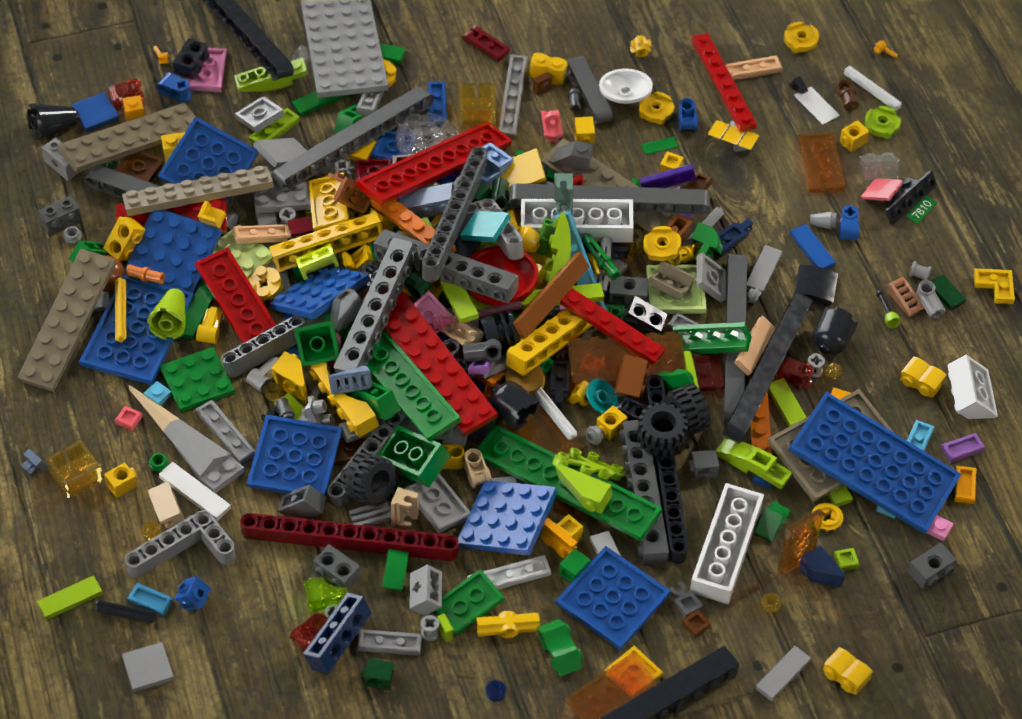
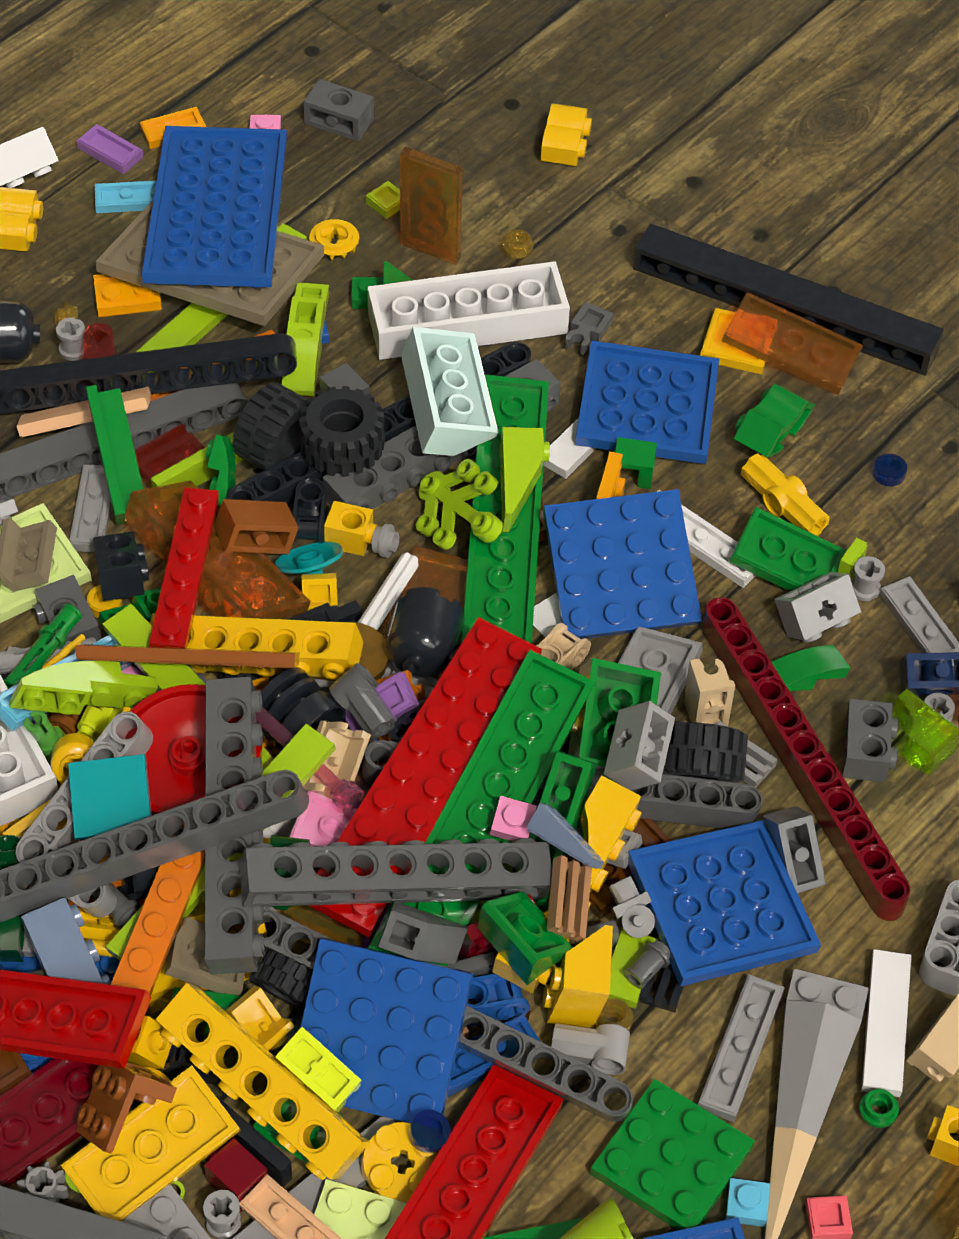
camera: 120 degrees left, 0 degrees up
yellow piece [196,307,223,344] -> none
yellow panel [556,514,583,543] -> none
reddish brown plate [682,609,711,638] -> none
light grey tile [755,646,811,702] -> none
none -> light aqua slope [401,327,498,456]
none -> clear blue tile [408,1110,450,1153]
none -> bright pink plate [490,796,537,842]
none -> medium nougat tile [547,855,592,942]
none -> light grey brick [604,701,675,791]

